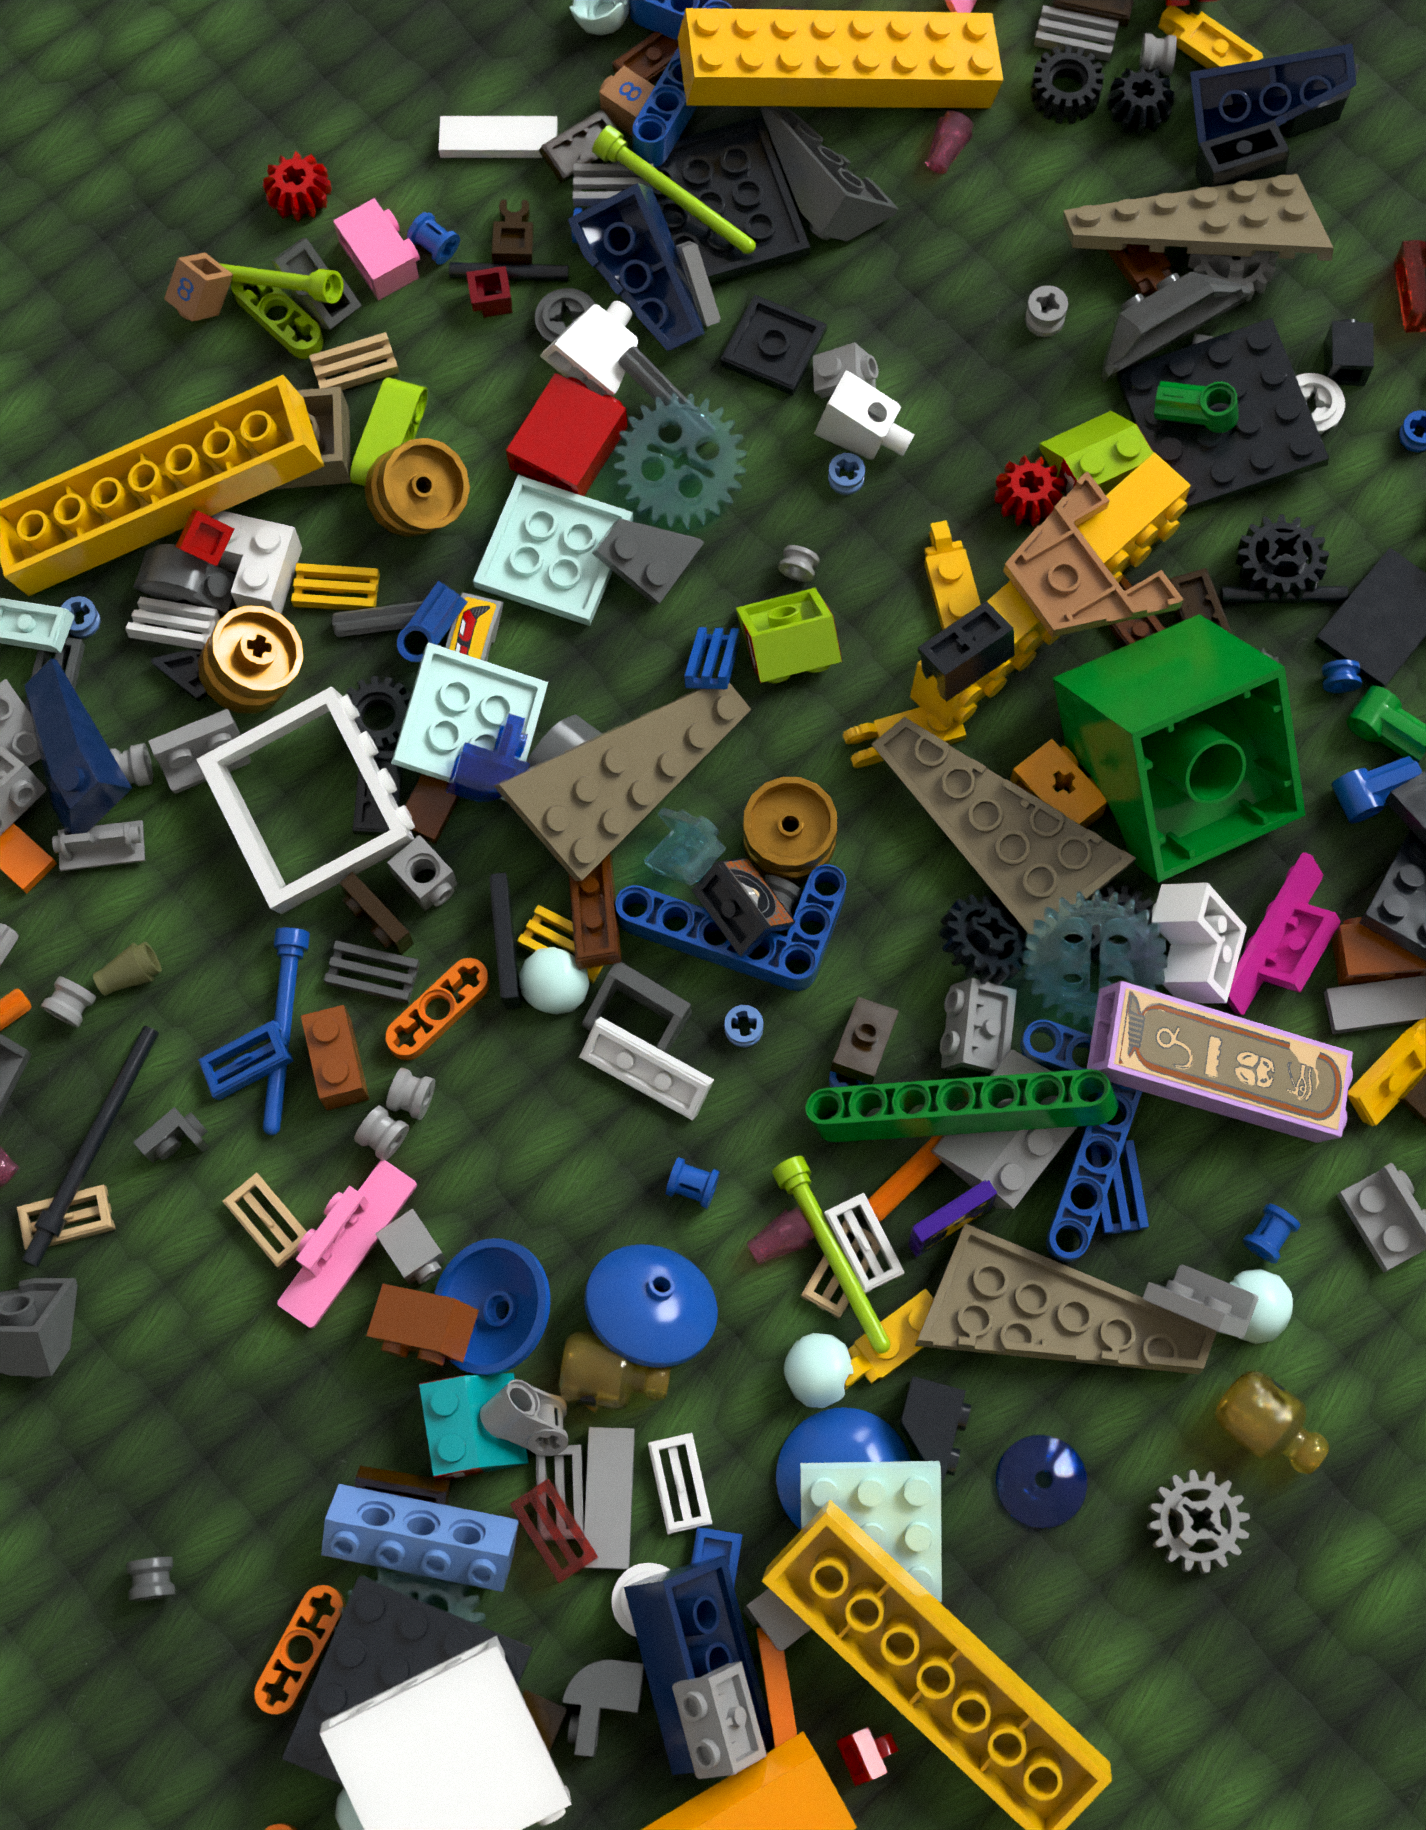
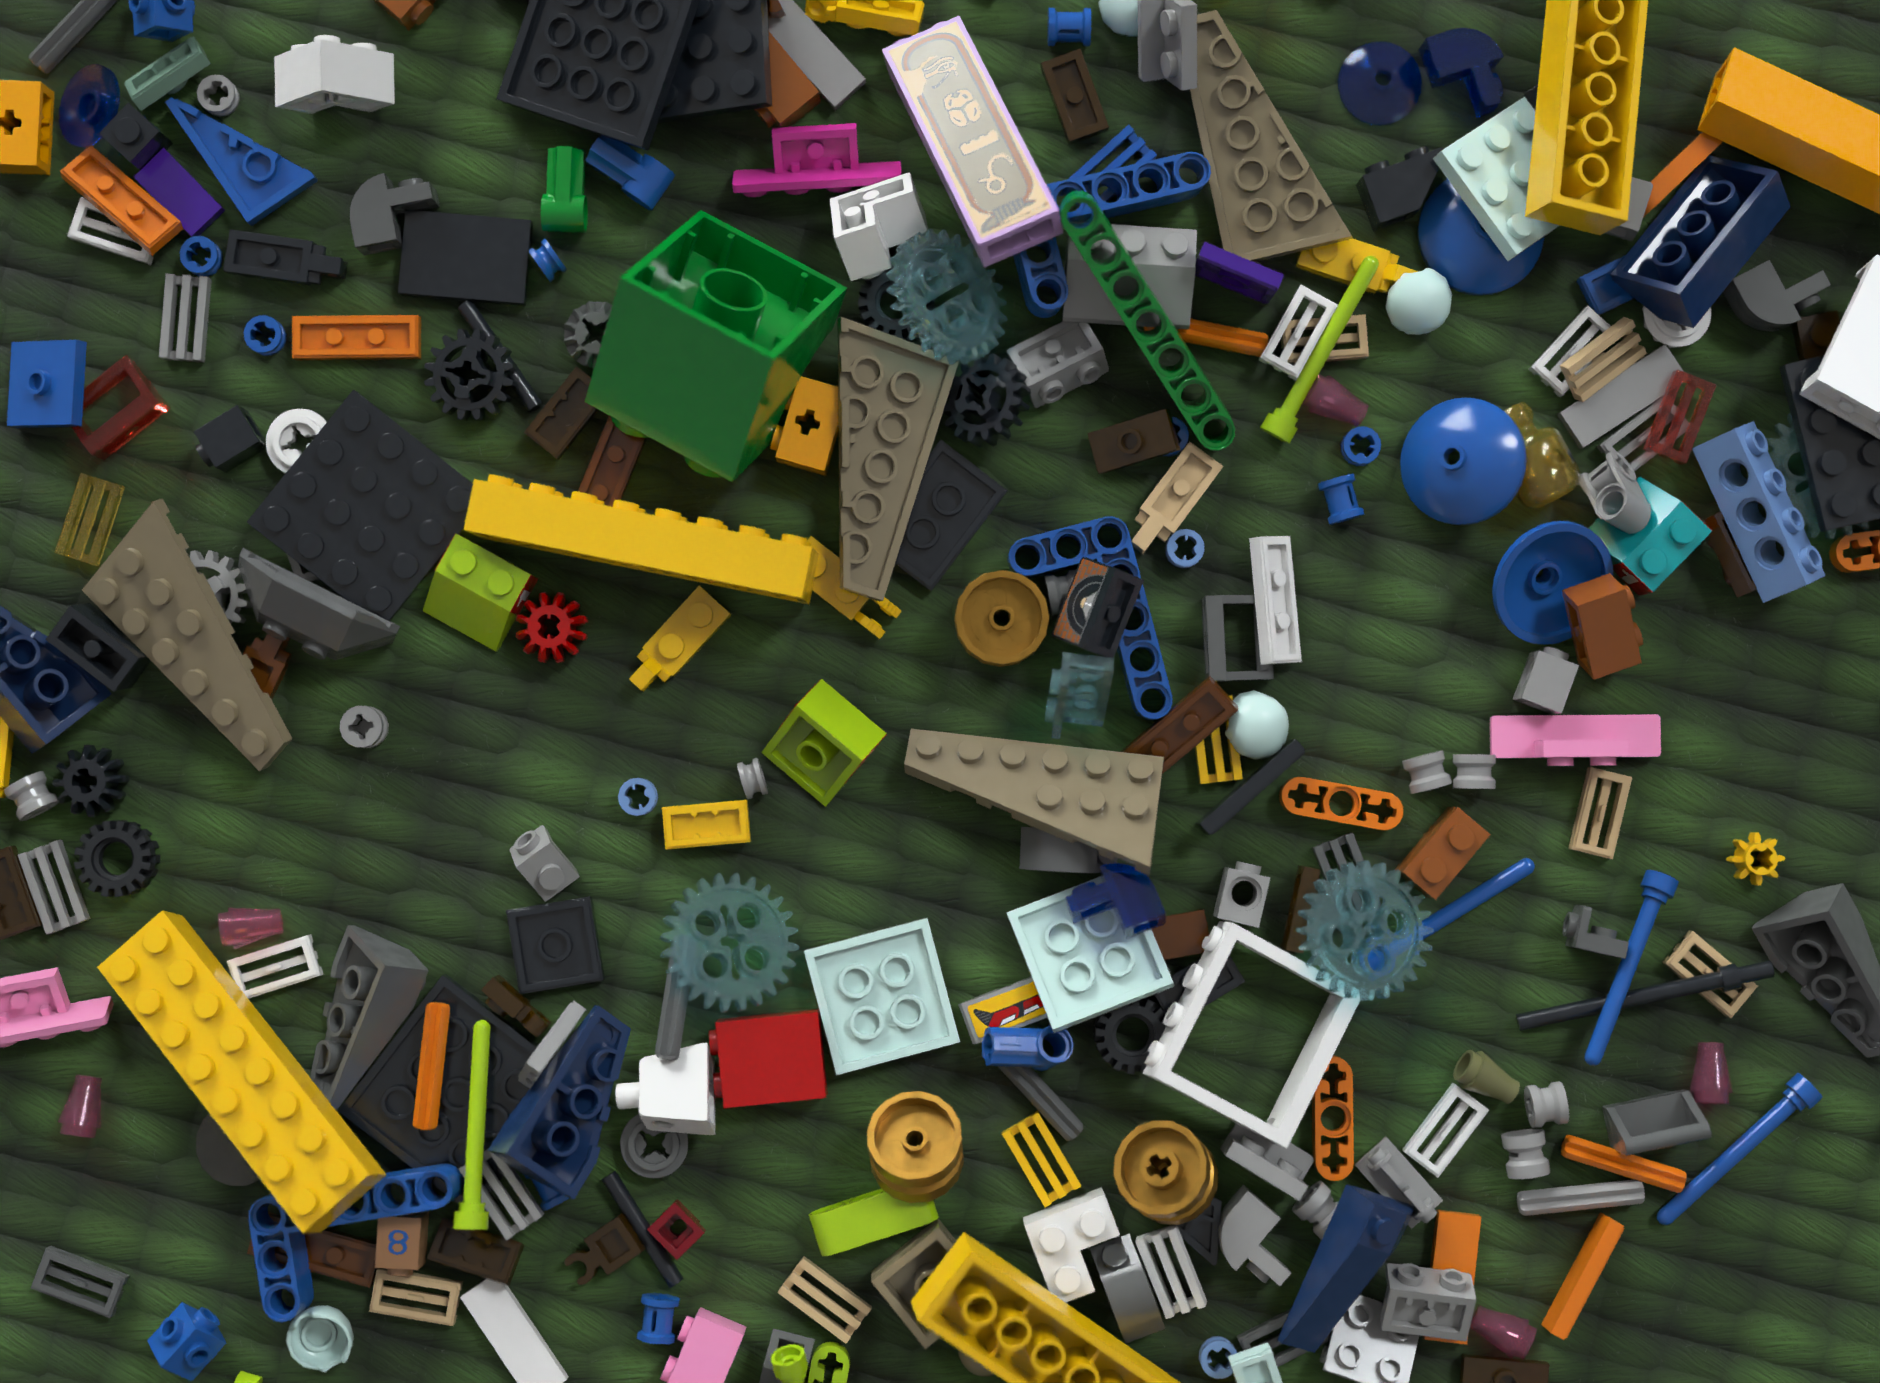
camera: 130 degrees left, 15 degrees up
red tile [175,509,234,567] -> none
blue tile [198,1020,294,1100] -> none
dark grey wing [592,519,704,606] -> none
light grey bracket [672,1662,767,1779] -> none
blue tile [684,627,740,690] -> none
white torso [814,370,915,460] -> none
red tile [836,1727,899,1786] -> none
black hinge [918,601,1015,702] -> none
medium nougat wing [1003,472,1184,637] -> none
green piece [1154,381,1239,433] -> none
none -> clear yellow tile [54,473,125,567]
none -> white tile [227,934,324,999]
none -> orange tile [292,315,421,360]
none -> tan tile [369,1268,463,1326]
none -> orange axle [413,1002,450,1130]
none -> dark brown plate [481,974,552,1037]
none -> yellow plate [662,800,751,850]
none -> black tile [895,440,1008,591]
none -> dark brown plate [1040,49,1109,145]
none -> tan hinge [1132,441,1224,554]
none -> light grey brick [1218,1185,1291,1286]
none -> clear light blue gear [1296,860,1434,1001]
none -> orange beam [1312,1055,1354,1181]
none -> blue bush [1340,426,1381,466]
none -> white tile [1402,1083,1489,1178]
none -> clear blue brick [1418,28,1504,117]
none -> light grey wheel [1501,1129,1551,1179]
none -> tan tile [1559,317,1647,402]
none -> blue piece [1584,870,1679,1066]
none -> yellow gear [1726,832,1785,886]

